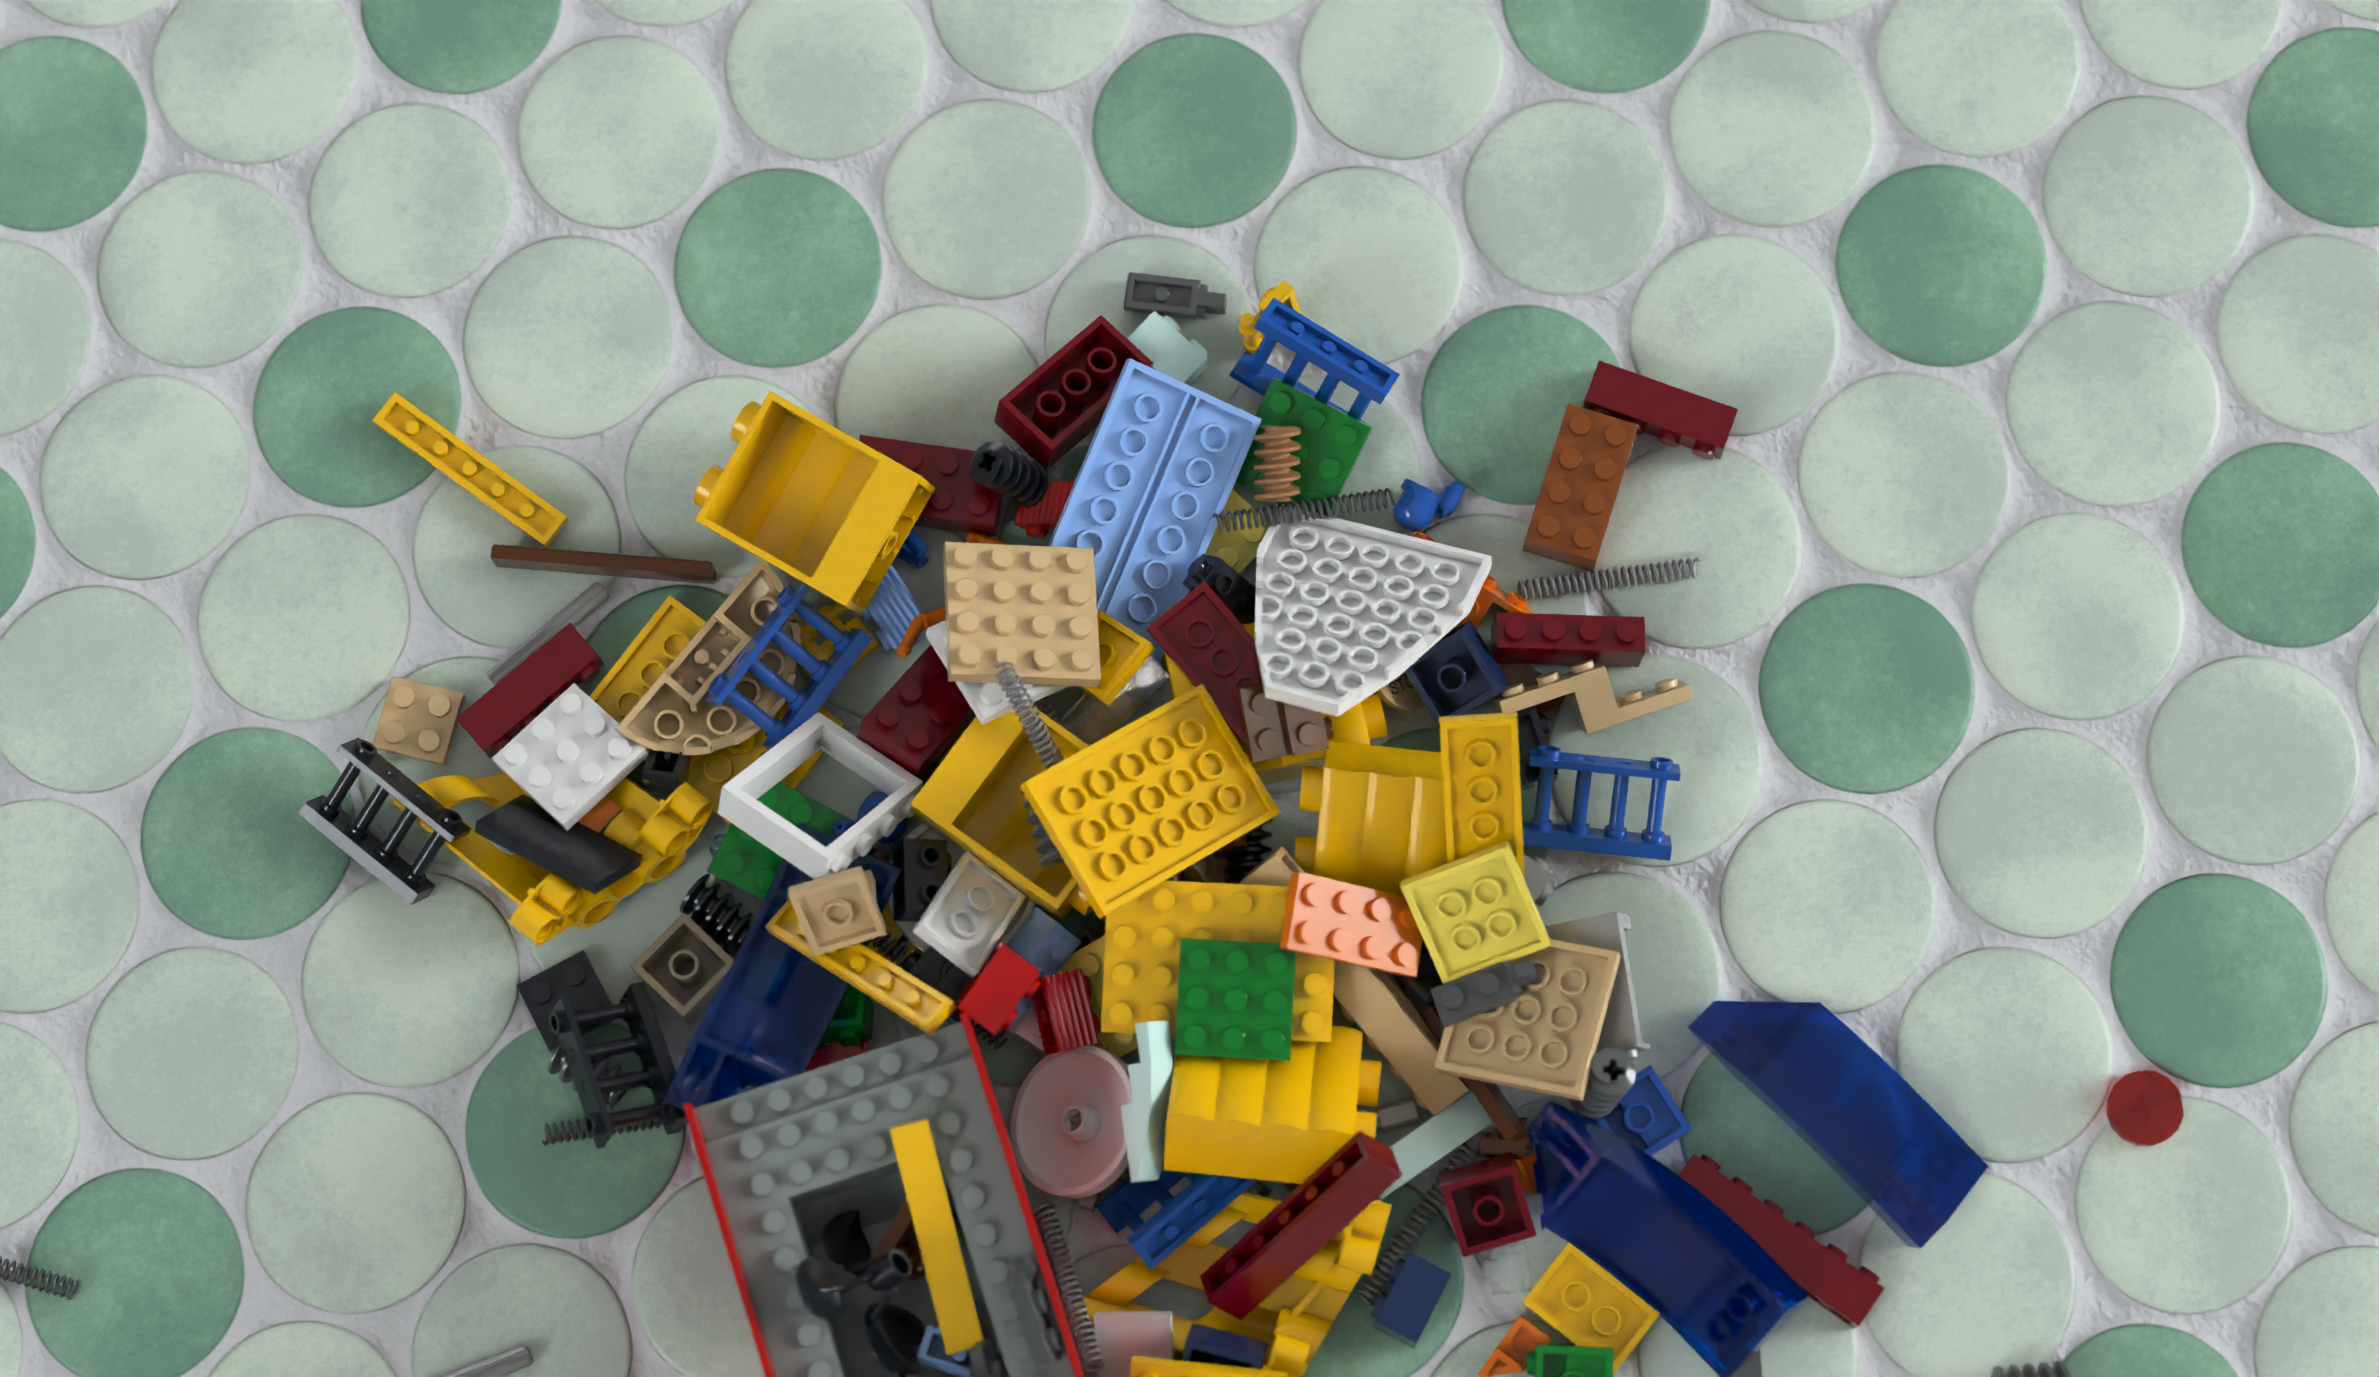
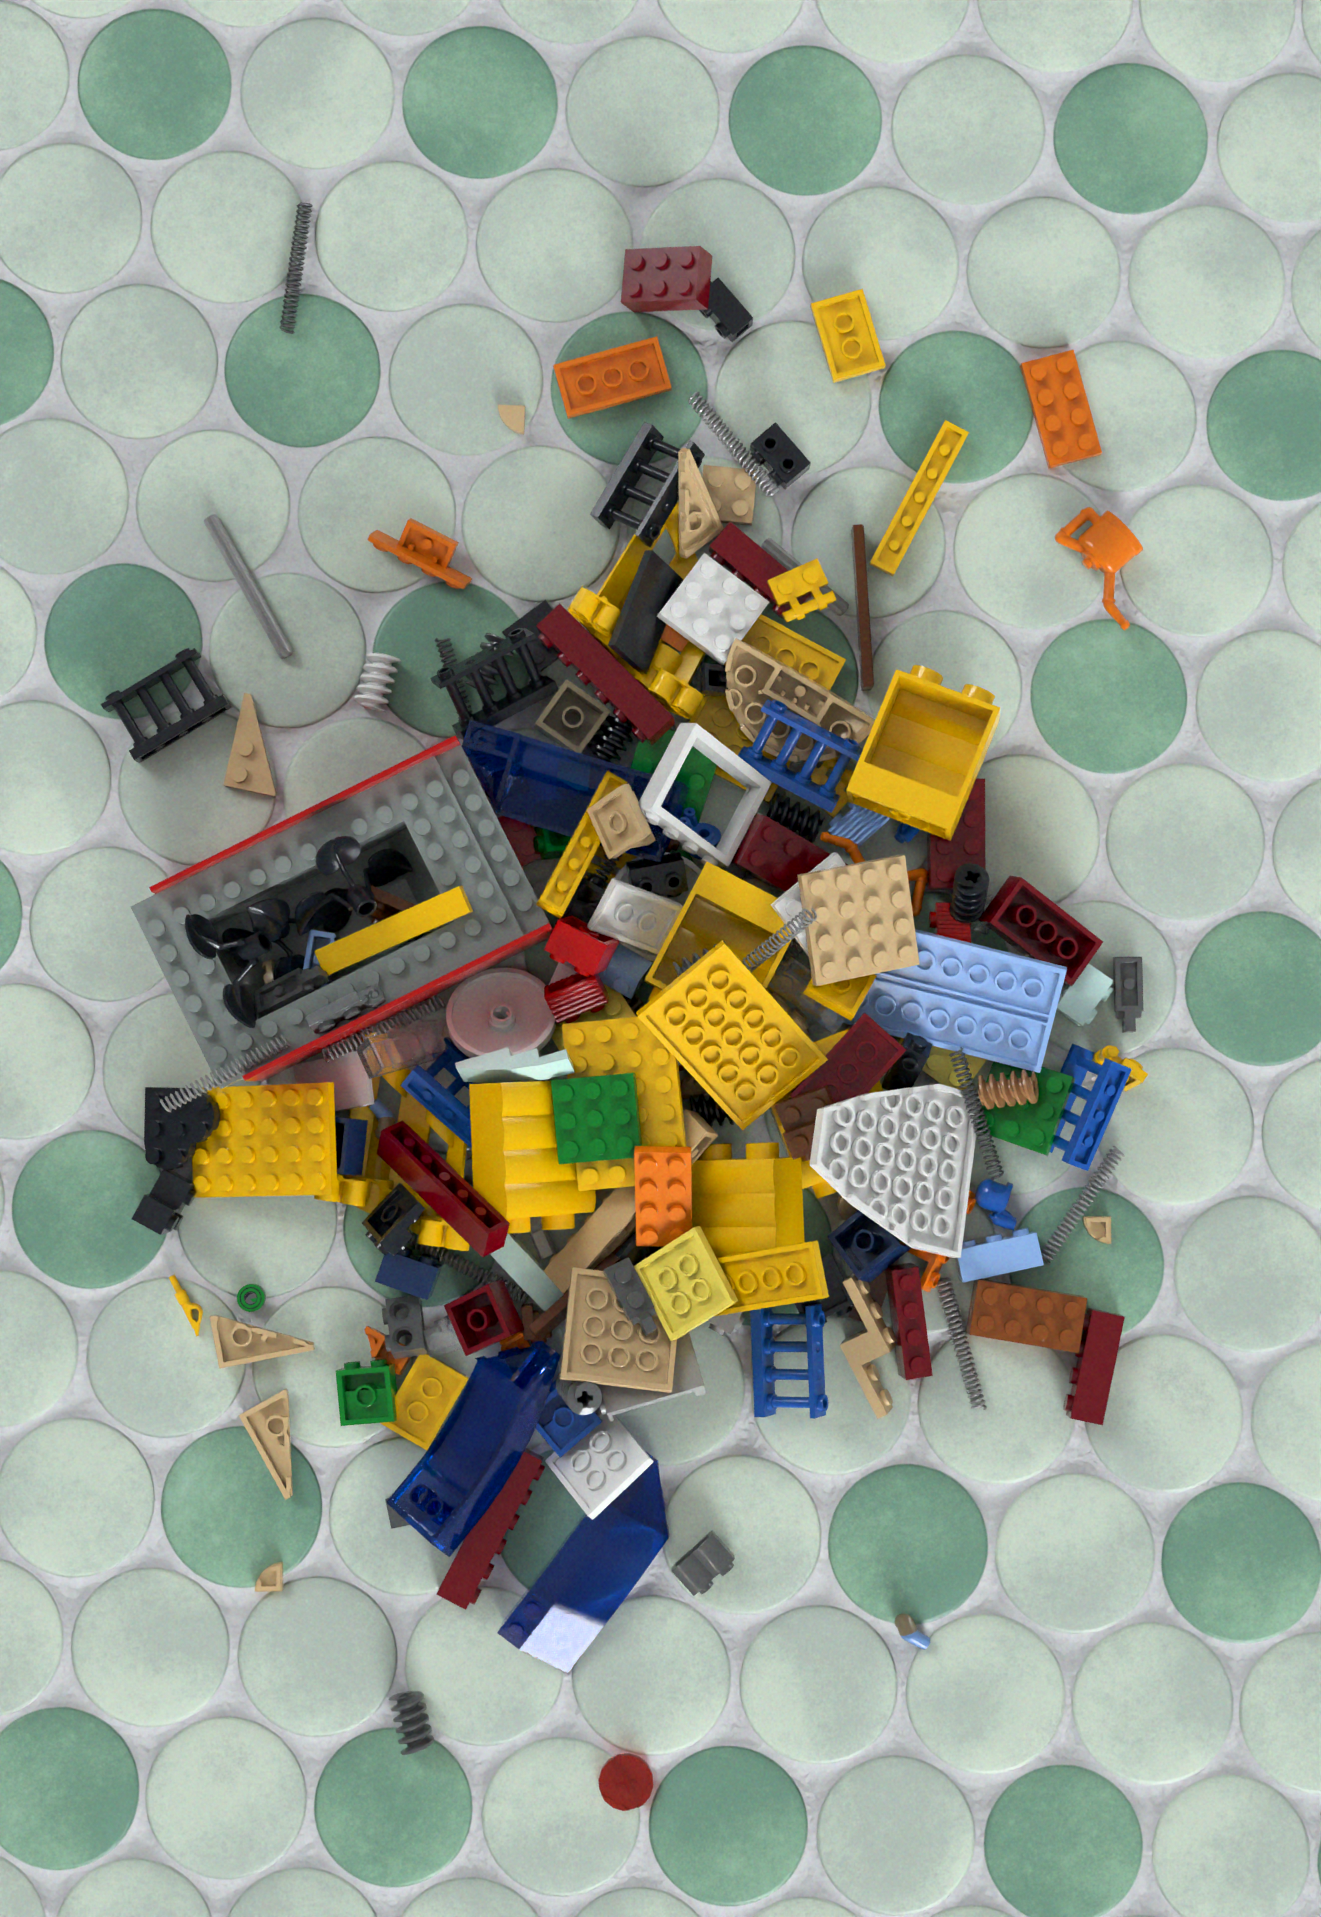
camera: 75 degrees right, 10 degrees up
none -> white piece [354,653,401,713]
none -> clear brick [356,1020,448,1079]
none -> black plate [362,1183,425,1256]
none -> orange bracket [367,518,472,589]
none -> arm [368,1098,395,1139]
none -> dark grey brick [382,1295,428,1359]
none -> tan tile [498,405,525,435]
none -> dark red brick [536,604,675,746]
none -> white plate [545,1409,654,1520]
none -> orange plate [553,336,672,419]
none -> dark red brick [621,246,713,312]
none -> dark grey brick [672,1530,735,1596]
none -> tan wing [678,448,724,559]
none -> light grey piece [688,392,780,497]
none -> black brick [699,277,753,342]
none -> black brick [750,422,811,490]
none -> black piece [766,793,825,843]
none -> yellow plate [767,558,836,623]
none -> yellow plate [810,288,886,383]
none -> arm [894,1614,930,1650]
none -> light blue brick [955,1228,1044,1283]
none -> orange plate [1020,349,1102,469]
none -> light grey piece [1041,1146,1125,1265]
none -> orange piece [1055,507,1143,631]
none -> tan tile [1082,1216,1111,1244]

